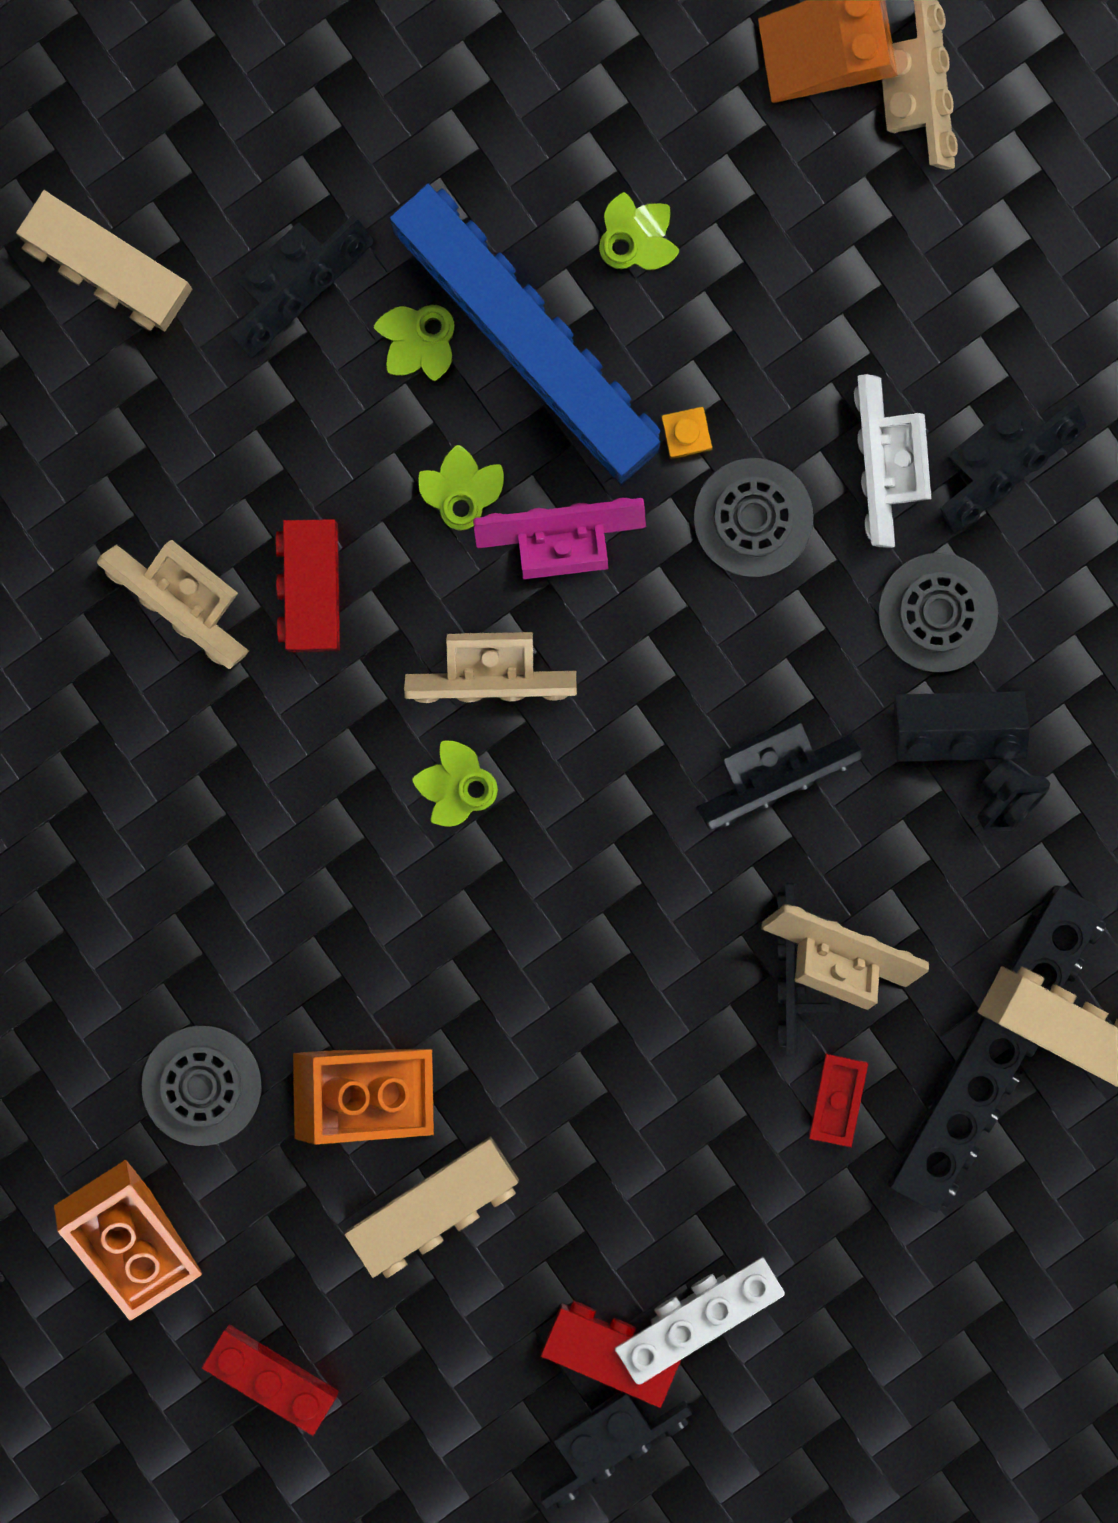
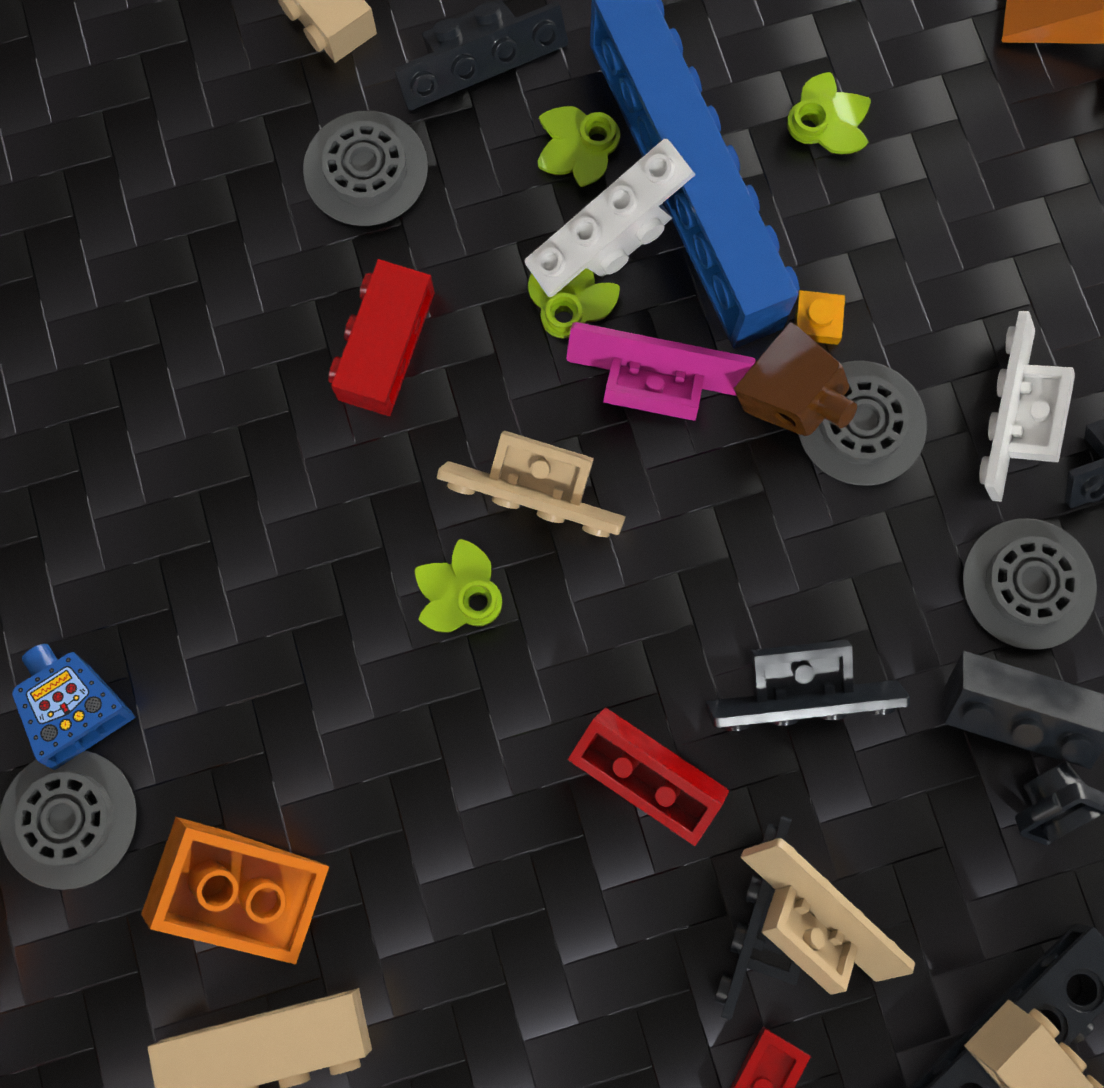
camera: 15 degrees right, 10 degrees down
tan bracket [97,540,249,669] -> none
none -> blue torso [12,644,136,770]
none -> dark grey wheel [303,111,428,226]
none -> white bracket [525,139,696,297]
none -> red brick [568,707,729,846]
none -> reddish brown torso [734,322,857,436]

